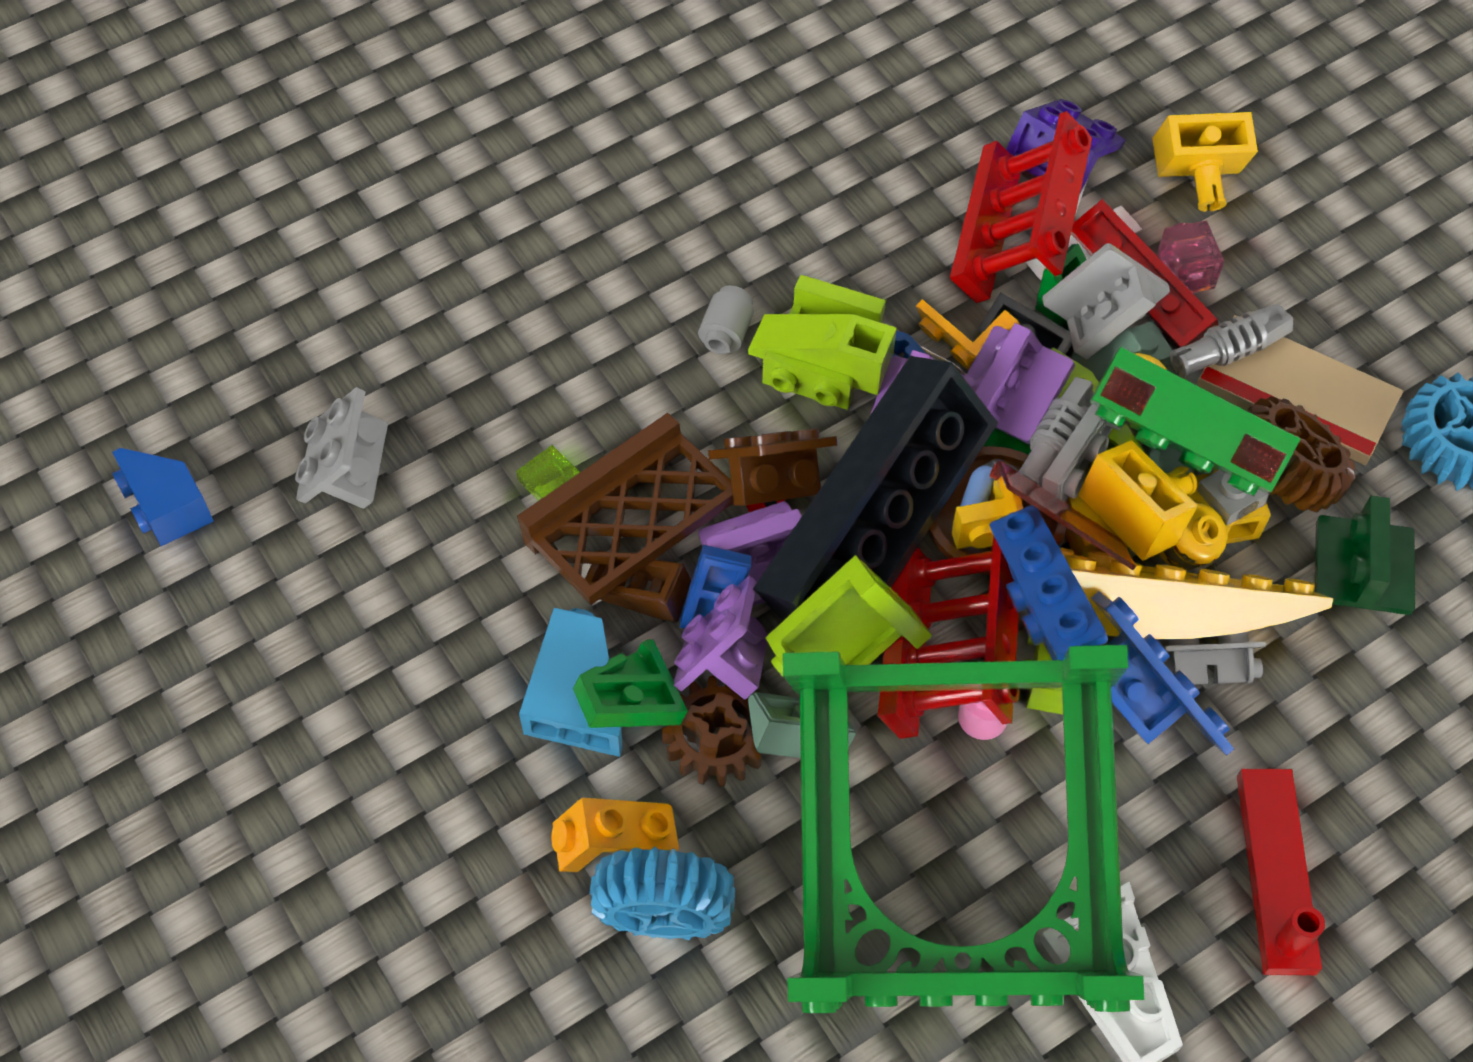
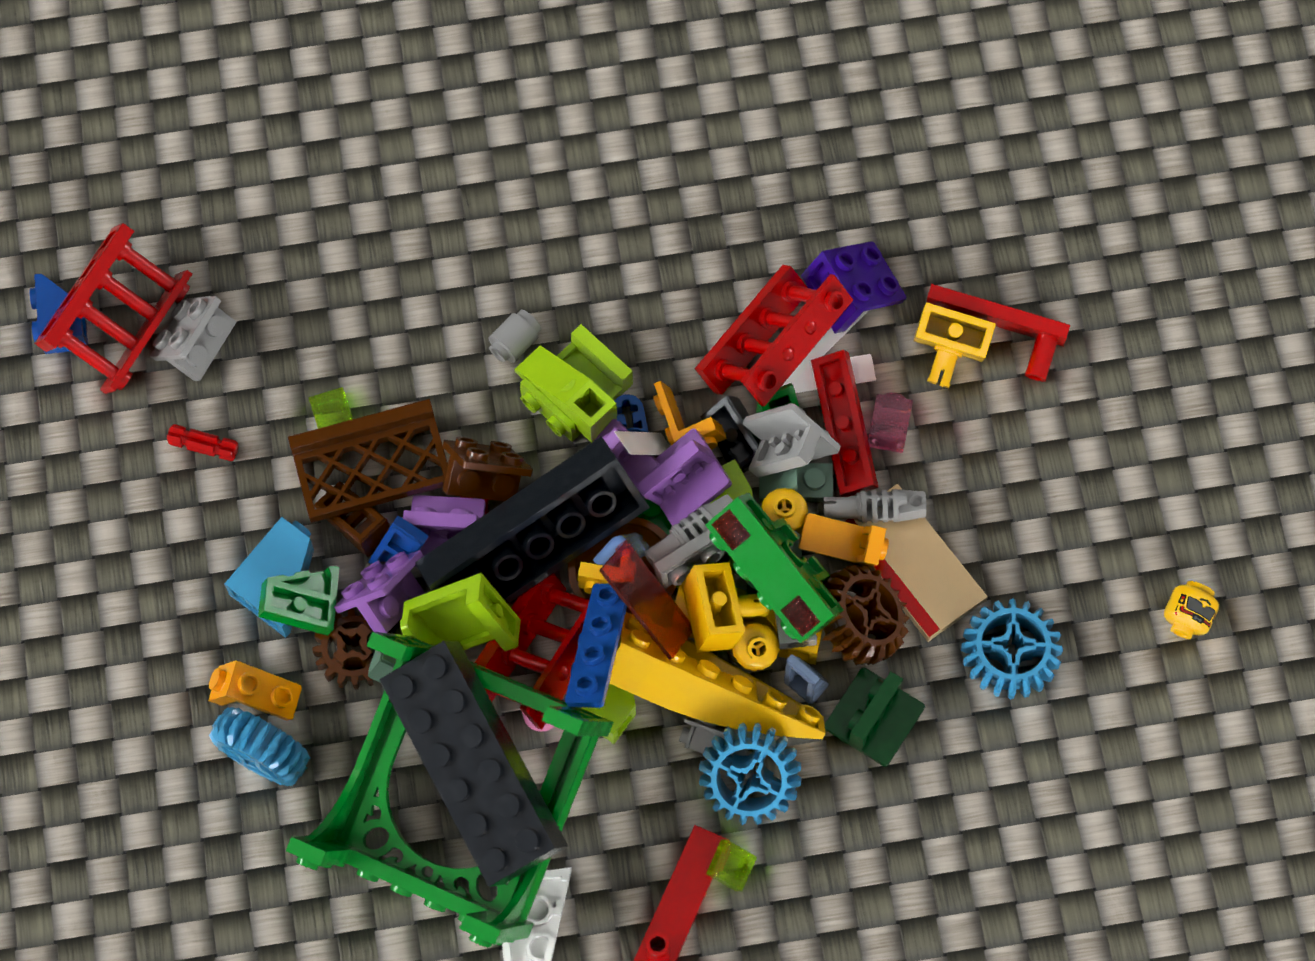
camera: 25 degrees right, 10 degrees up
blue bracket [1091,591,1234,756] -> none
none -> red fence [34,223,192,394]
none -> red axle [167,424,239,461]
none -> black brick [379,640,568,887]
none -> dark azure gear [699,722,802,825]
none -> clear neon green tile [706,840,757,892]
none -> sand blue slope [784,654,829,704]
none -> light orange bracket [798,513,889,566]
none -> red piece [927,284,1070,382]

